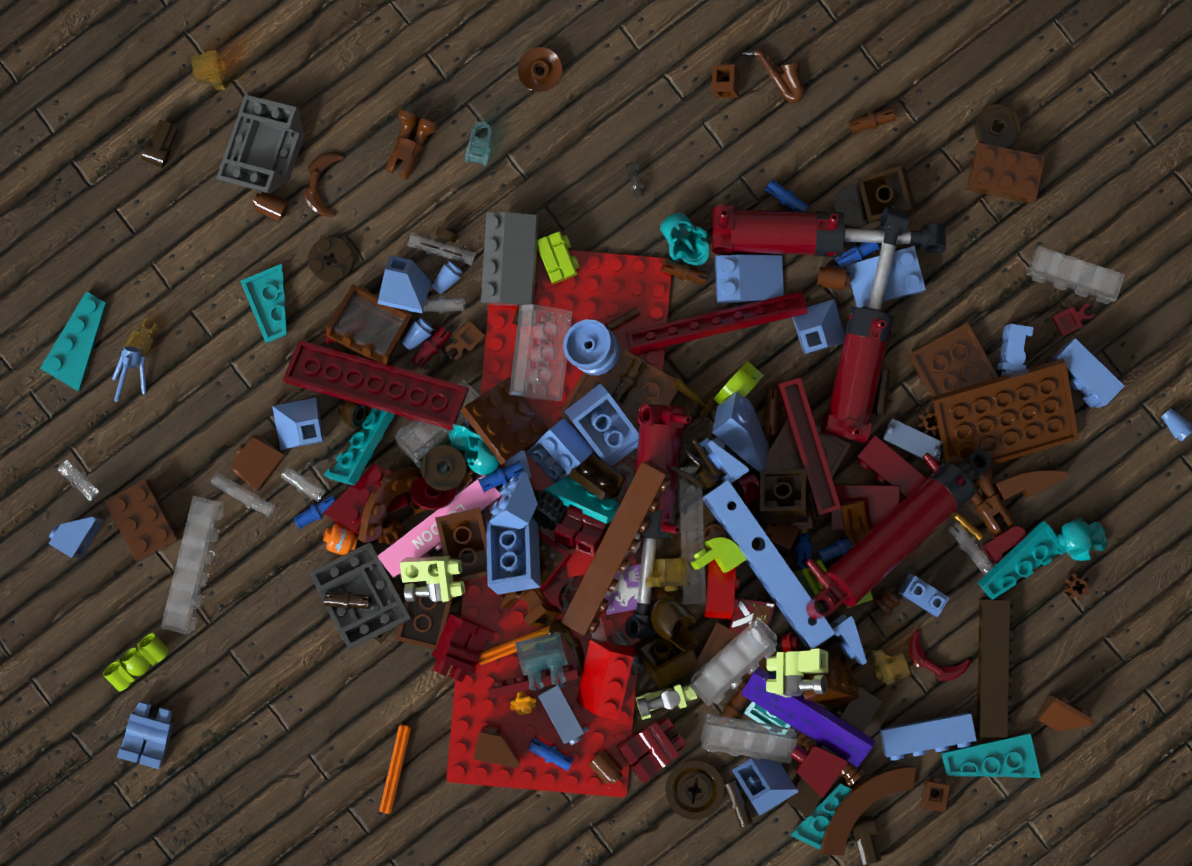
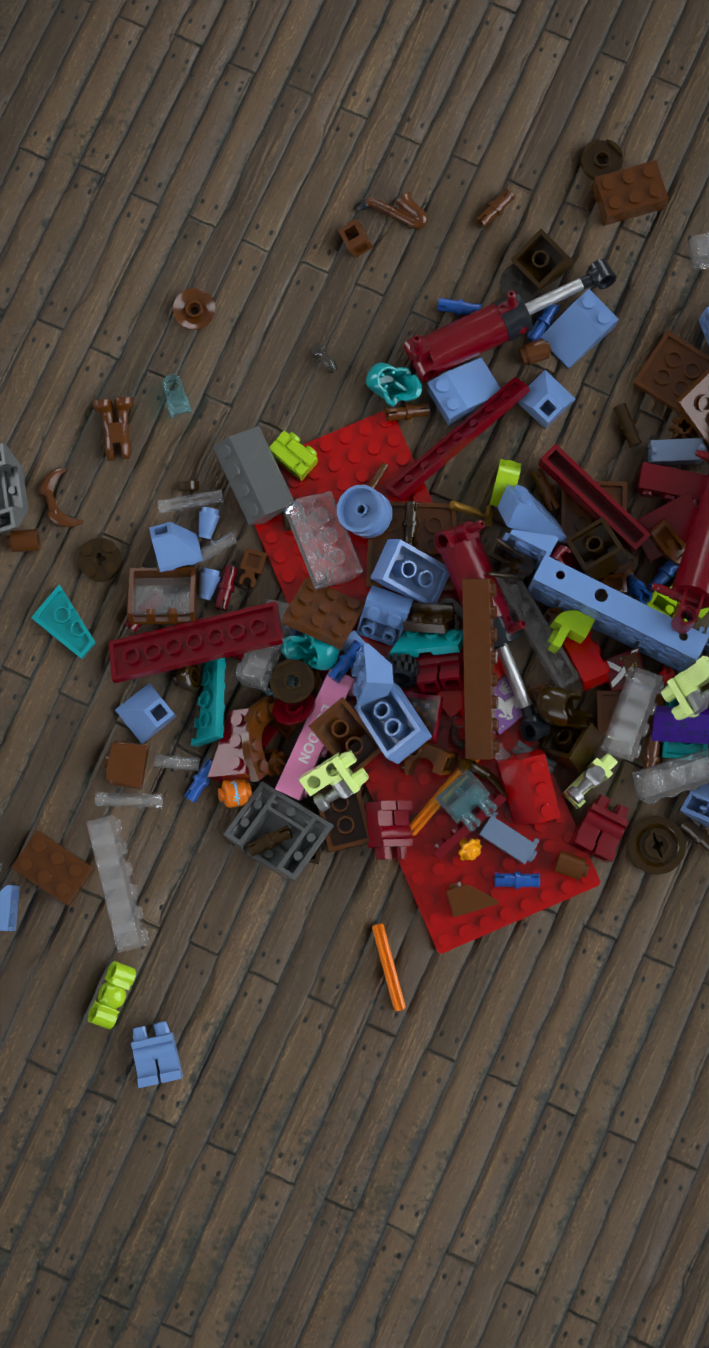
camera: 30 degrees left, 5 degrees down
clear yellow brick [645,558,687,591] -> none
dark red piece [821,207,910,443] -> none

